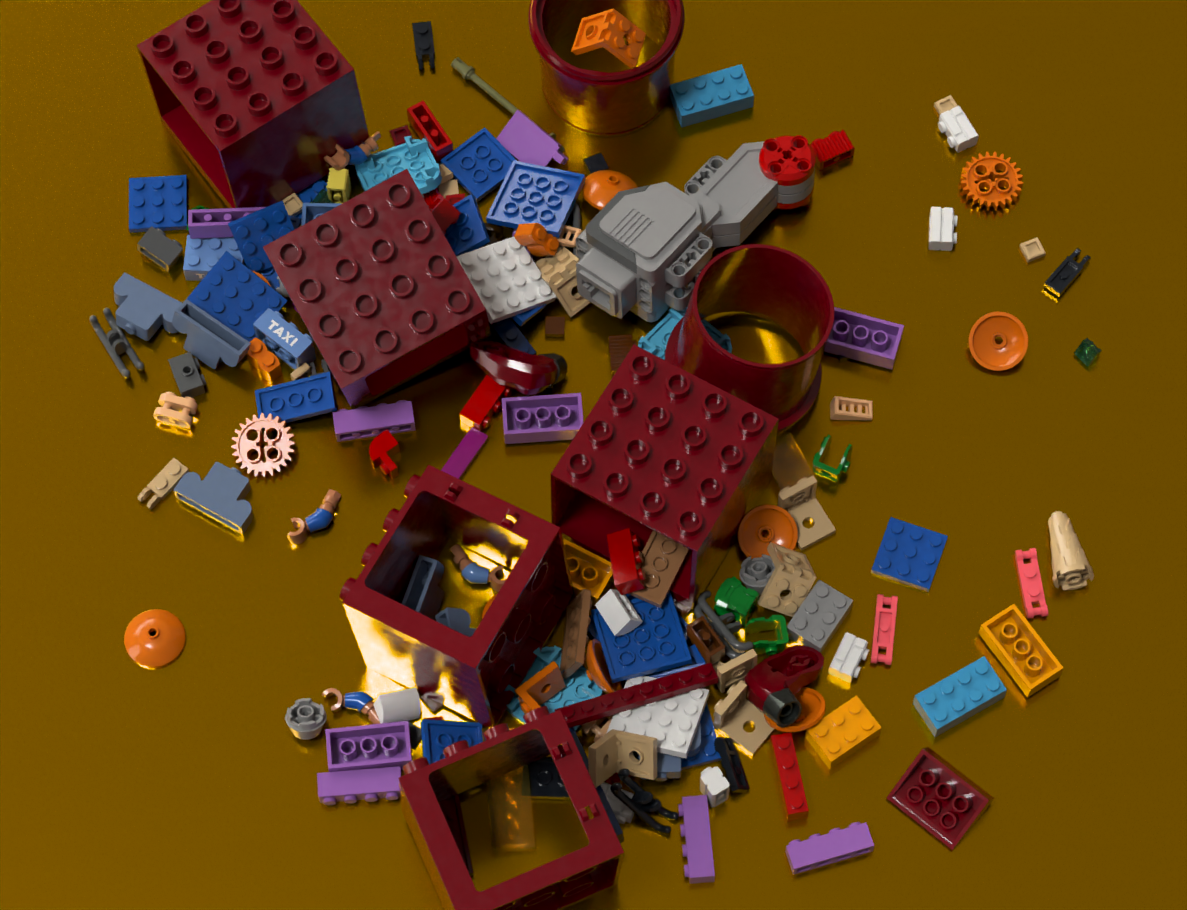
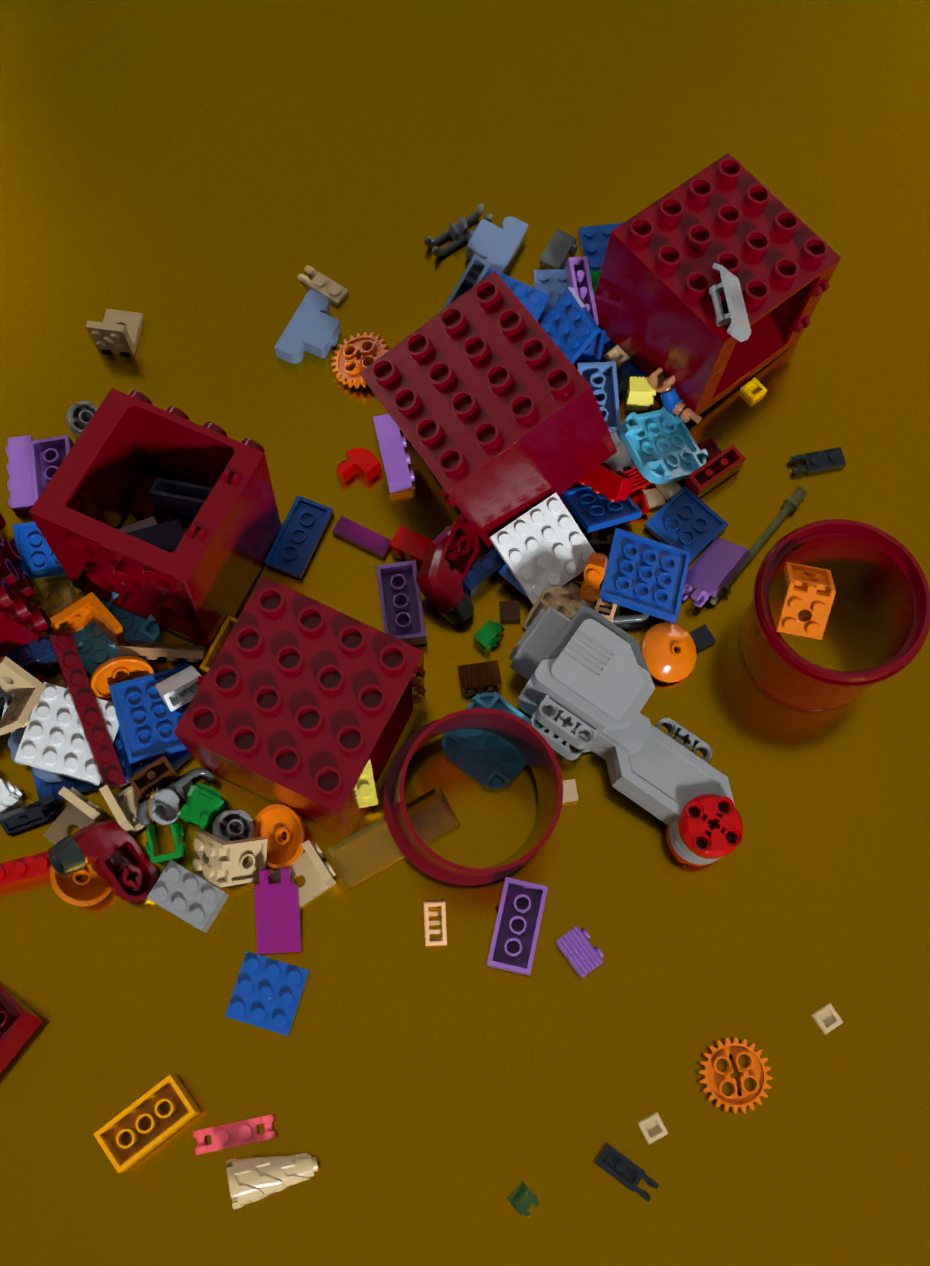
camera: 85 degrees right, 5 degrees up
orange dish [124,609,186,668] -> none
light nougat brick [153,392,198,428] -> none
dark grey brick [168,352,207,398] -> none
nougat piece [287,489,341,544] -> none
dark azure brick [670,64,754,128] -> none
light orange brick [805,695,882,769] -> none
red brick [810,130,855,170] -> none
green piece [813,434,853,482] -> none
white brick [828,632,870,683] -> none
coral plate [870,594,898,665] -> none
dark azure brick [913,656,1007,737] -> none
white brick [929,207,958,251] -> none
white brick [938,106,979,153] -> none
orange dish [969,311,1028,371] -> none
none -> tan bracket [86,309,144,356]
none -> light grey hair [147,788,181,825]
none -> magenta tile [254,867,302,954]
none -> green brick [473,619,505,655]
none -> medium lavender brick [555,926,604,979]
none -> light grey piece [709,263,751,342]

